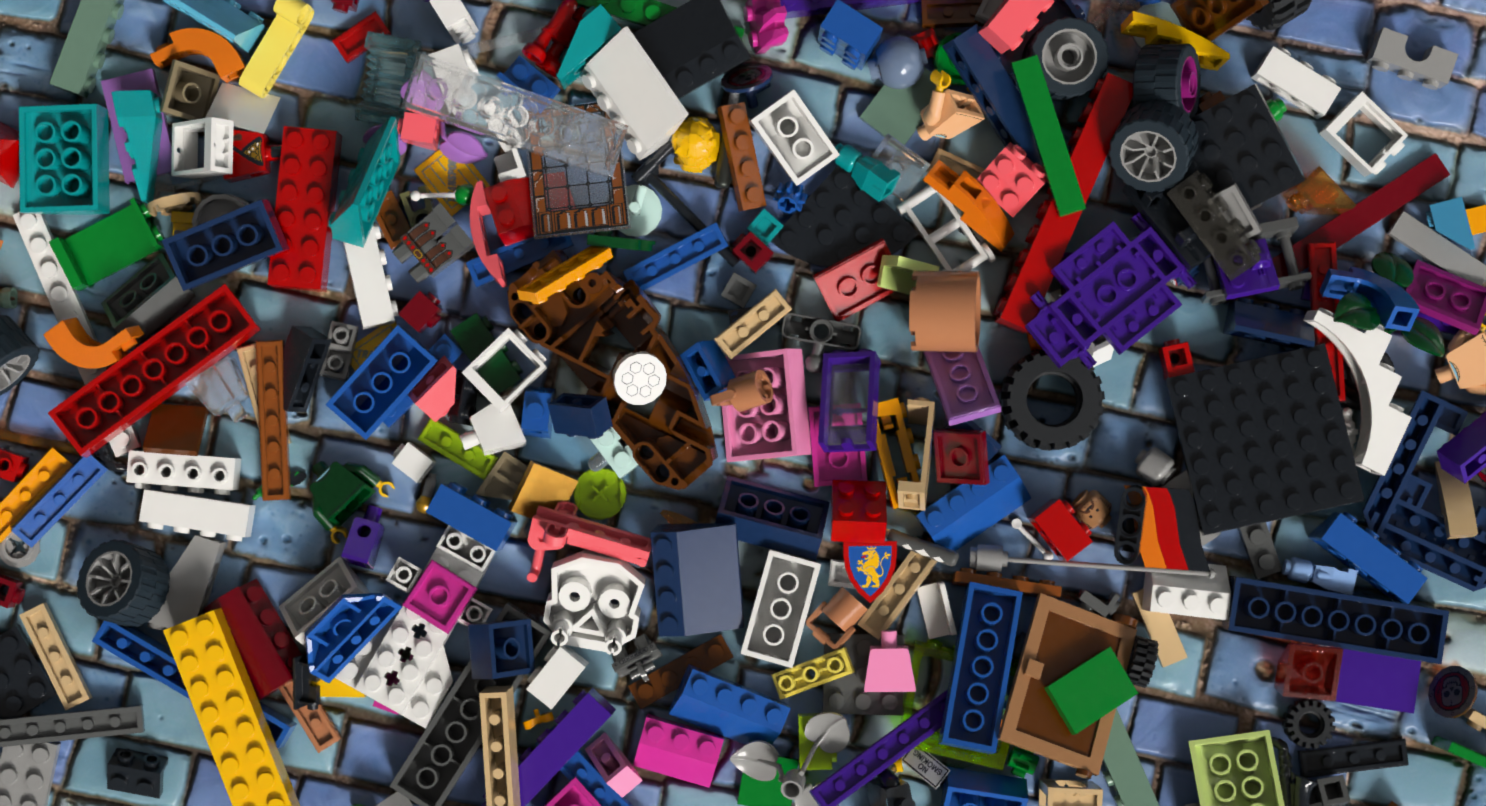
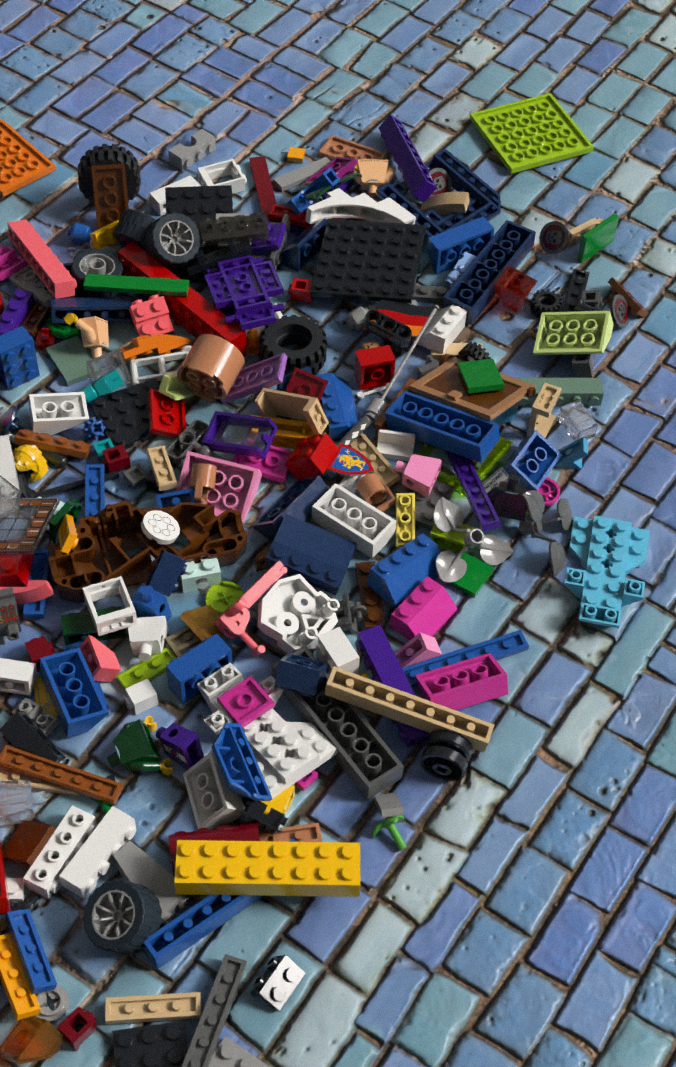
camera: 70 degrees left, 35 degrees down
piece [416,473,437,514] -> none
black hinge [447,370,479,426] -> none
sand blue brick [867,36,928,89] -> none
green gear [1006,746,1039,778] -> none
clear orange slope [1283,166,1356,215] -> none
dark purple tile [1332,648,1421,714] -> none
dark azure slope [1426,197,1476,250] -> none

